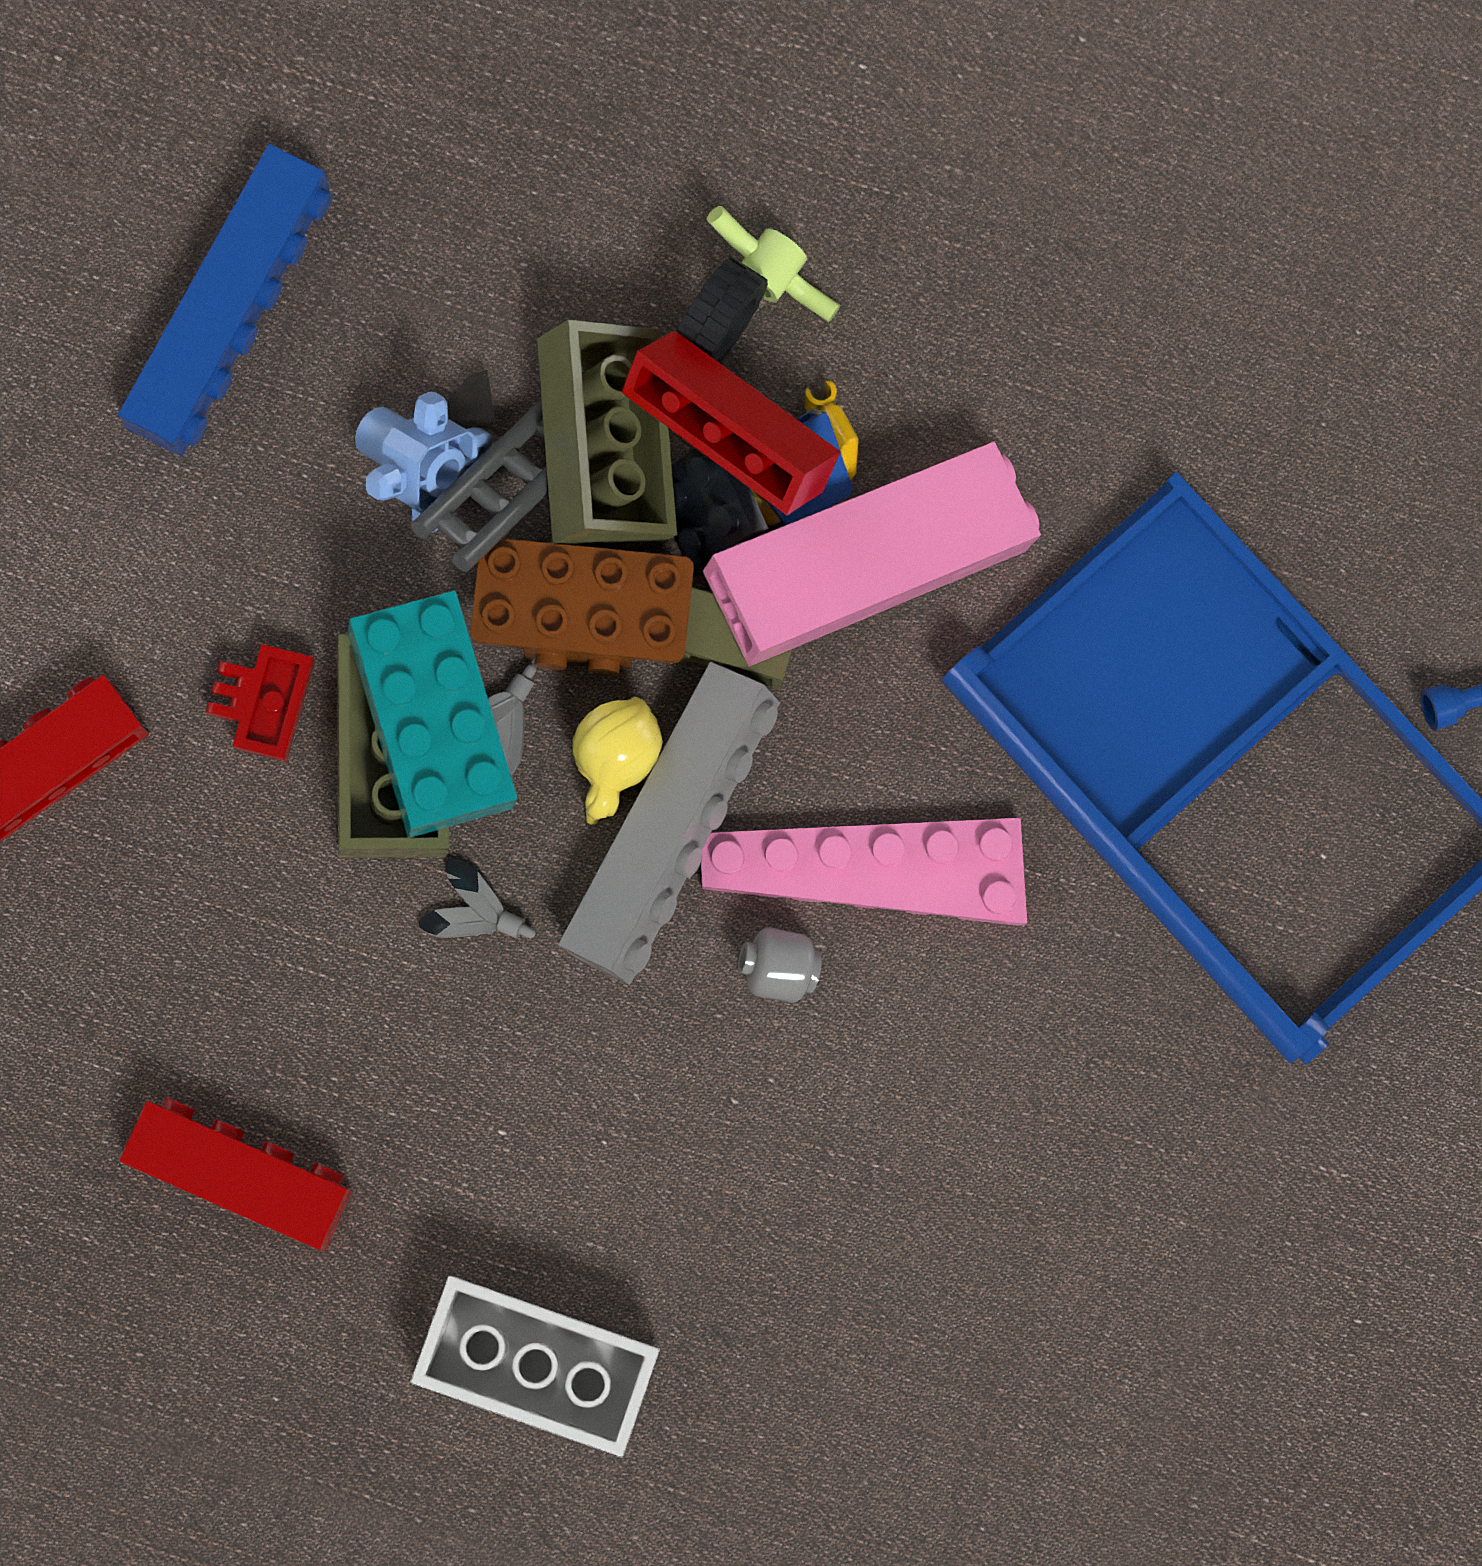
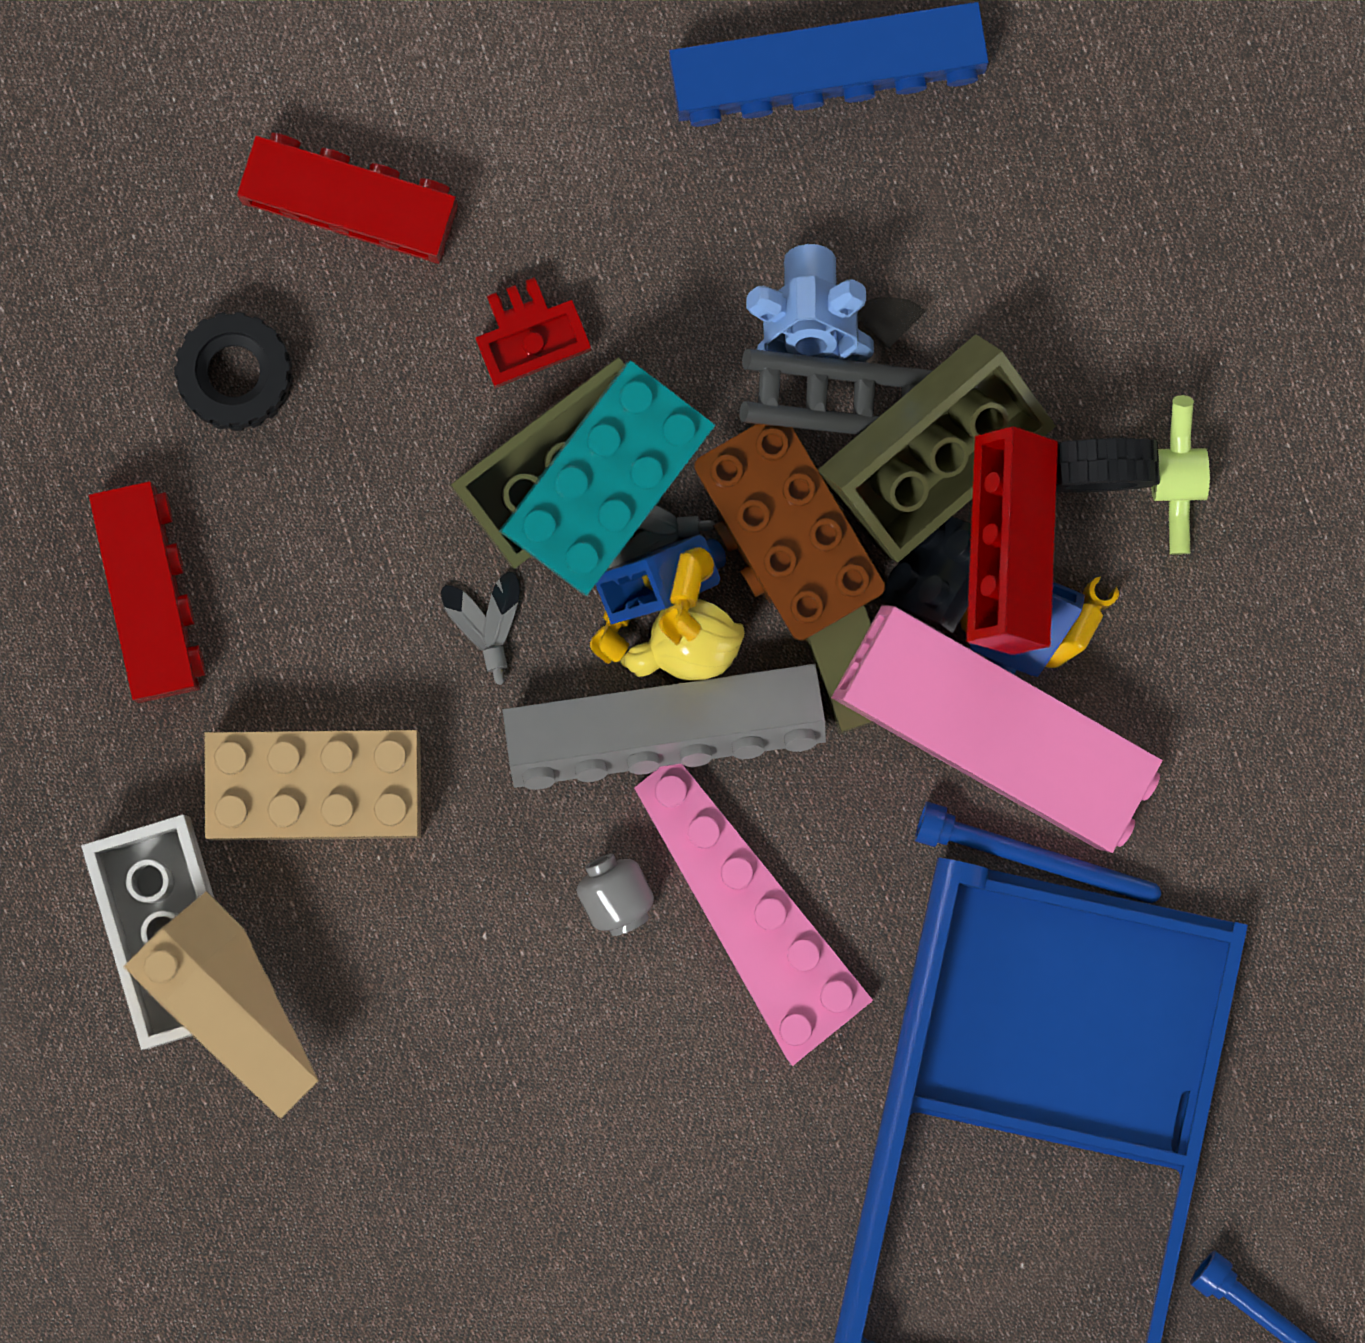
camera: 55 degrees right, 5 degrees up
none -> tan wedge [123,891,319,1119]
none -> black tyre [174,312,293,431]
none -> tan brick [205,730,421,841]
none -> torso [590,534,726,664]
none -> blue piece [914,801,1161,903]

